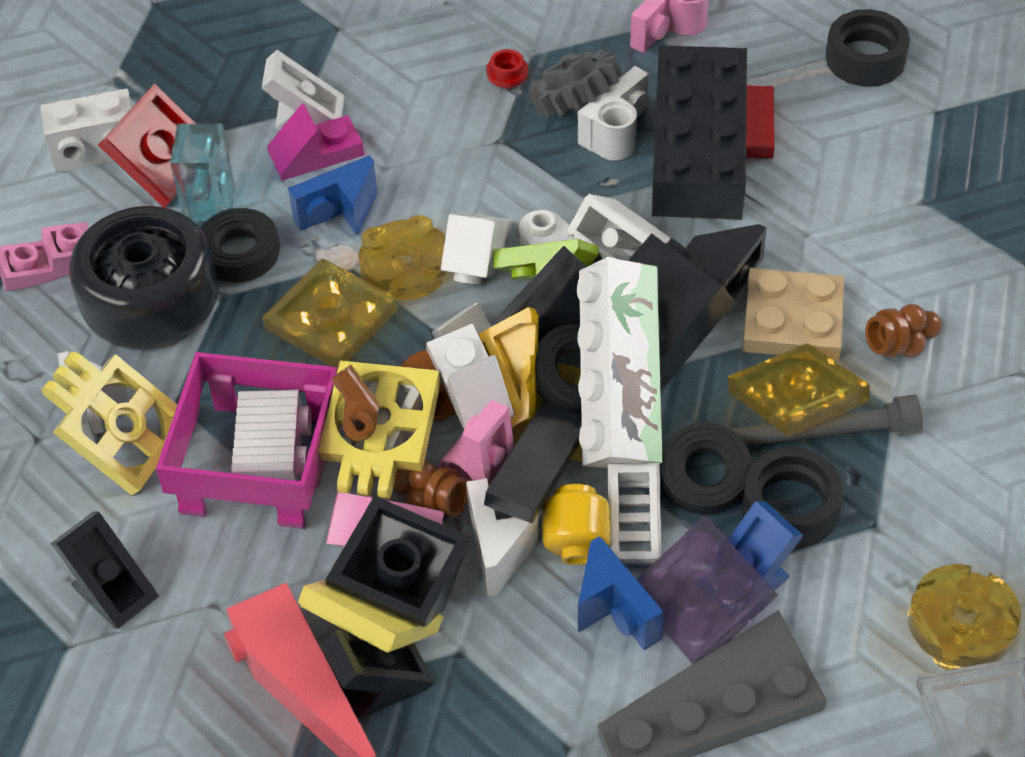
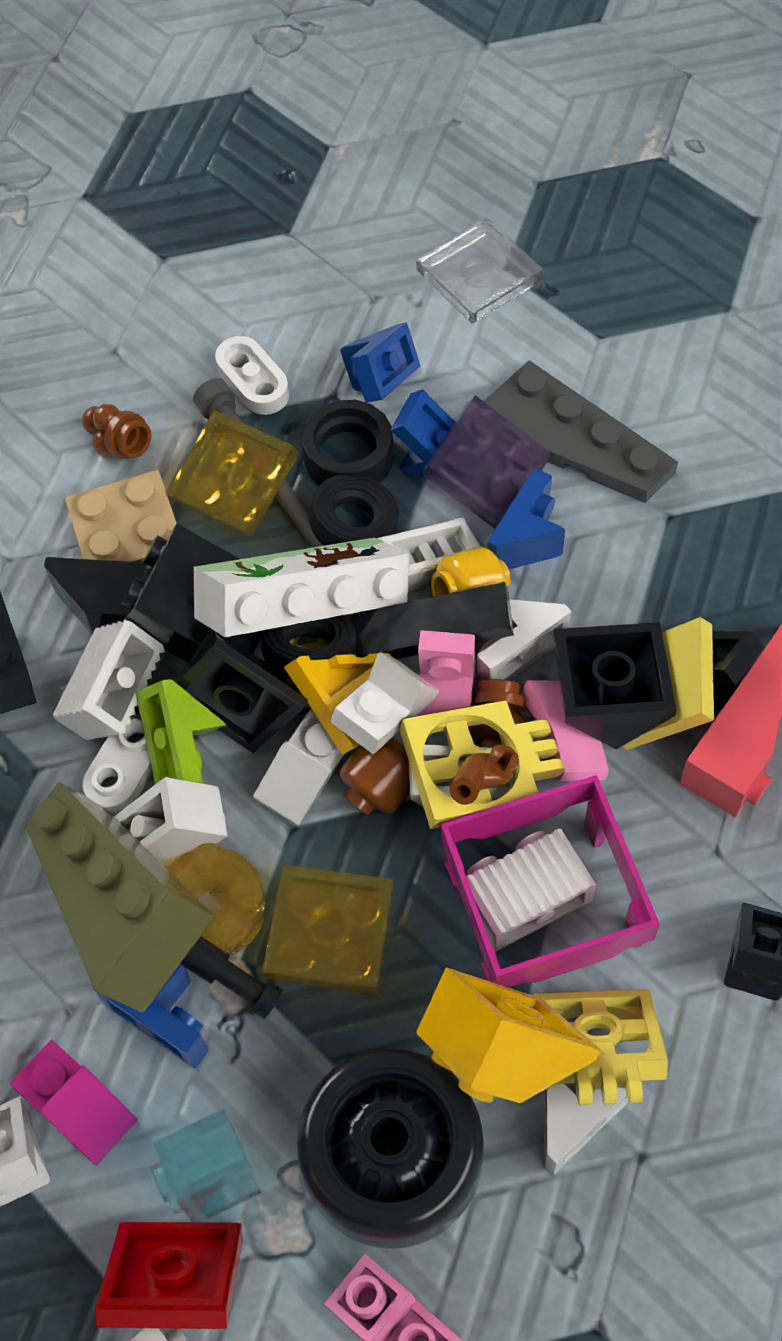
camera: 115 degrees left, 10 degrees up
black tyre [201,208,280,282] -> none
clear yellow plate [908,564,1021,671] -> none
none -> olive wedge [25,782,215,1013]
none -> black piece [180,936,283,1019]
none -> white plate [215,336,289,415]
none -> blue slope [340,322,421,403]
none -> yellow slope [416,967,601,1103]

